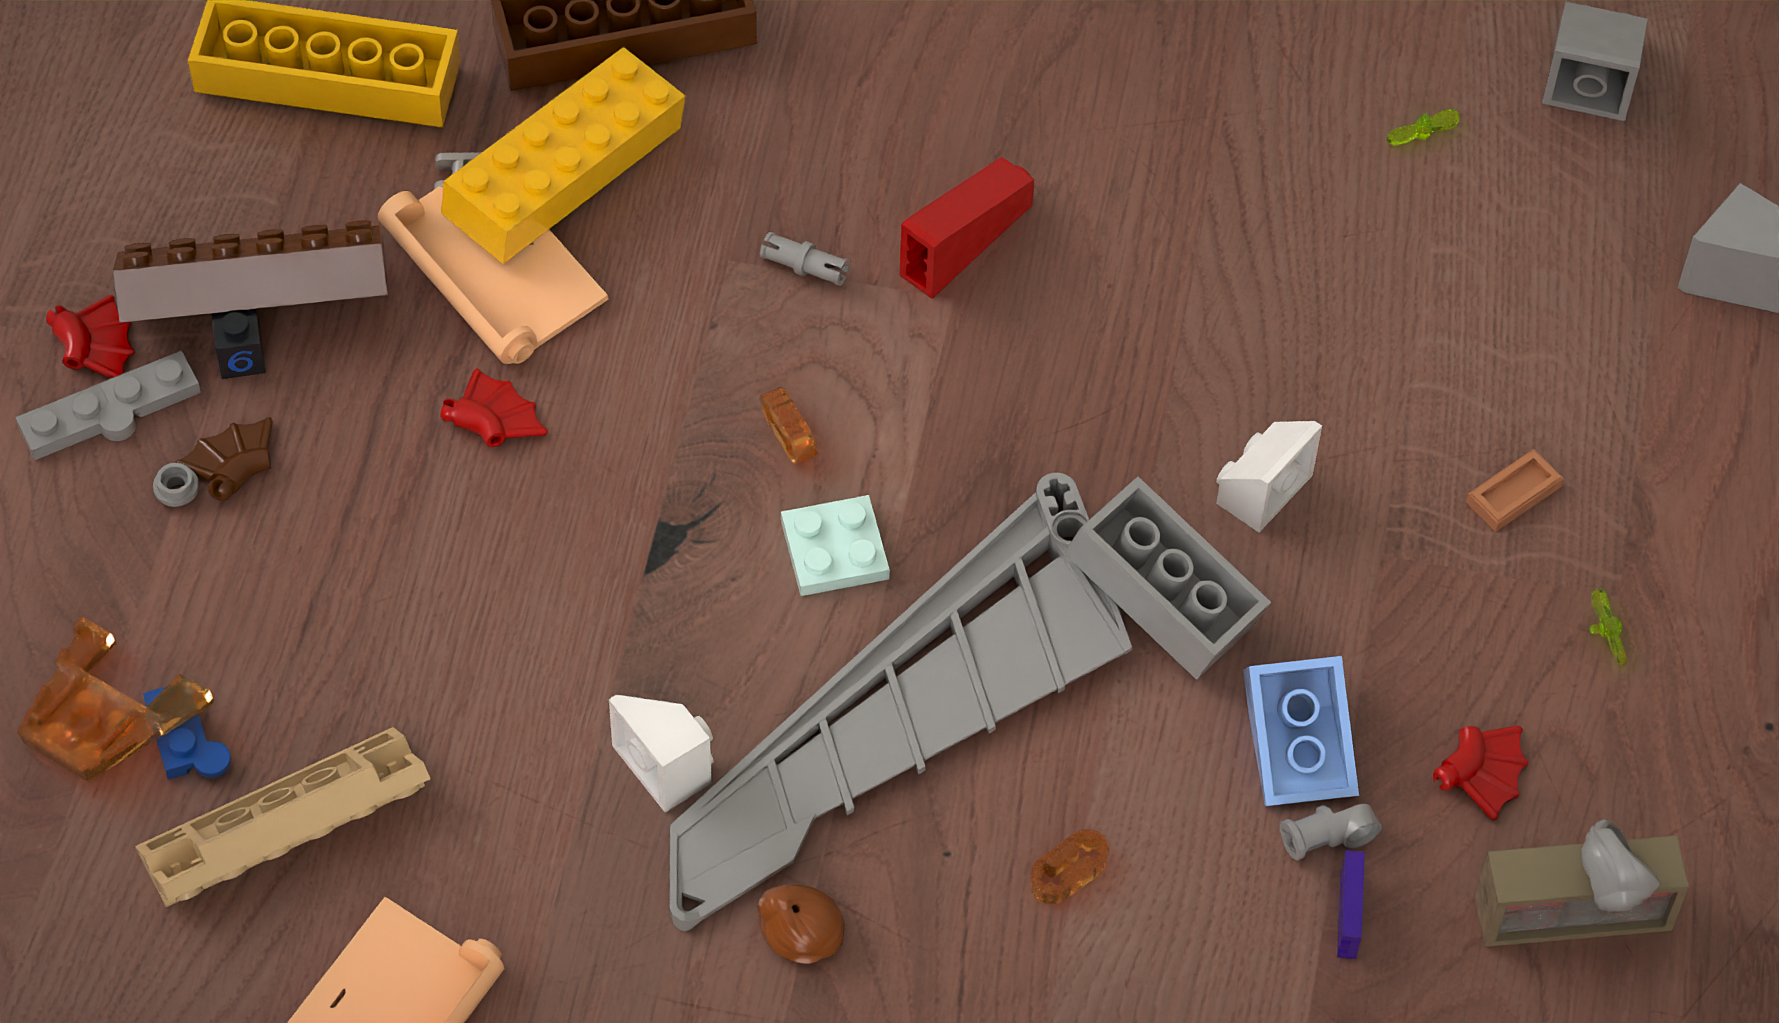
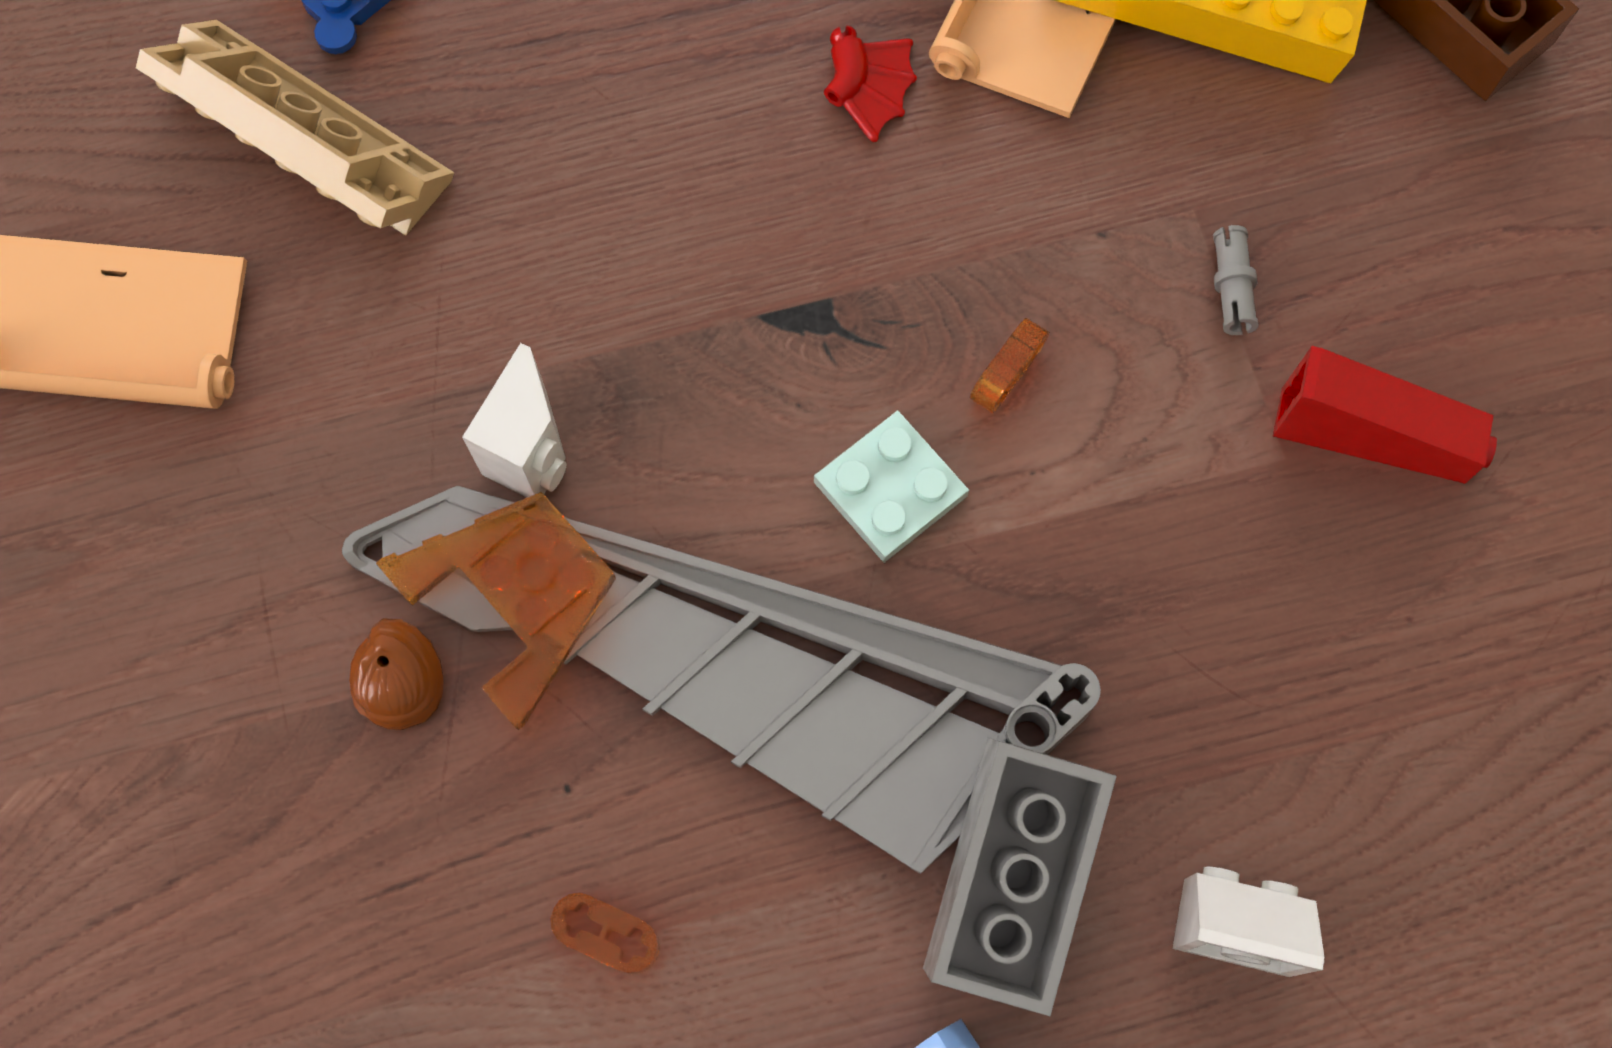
camera: 65 degrees right, 15 degrees up
none -> clear orange wing [376,492,616,730]

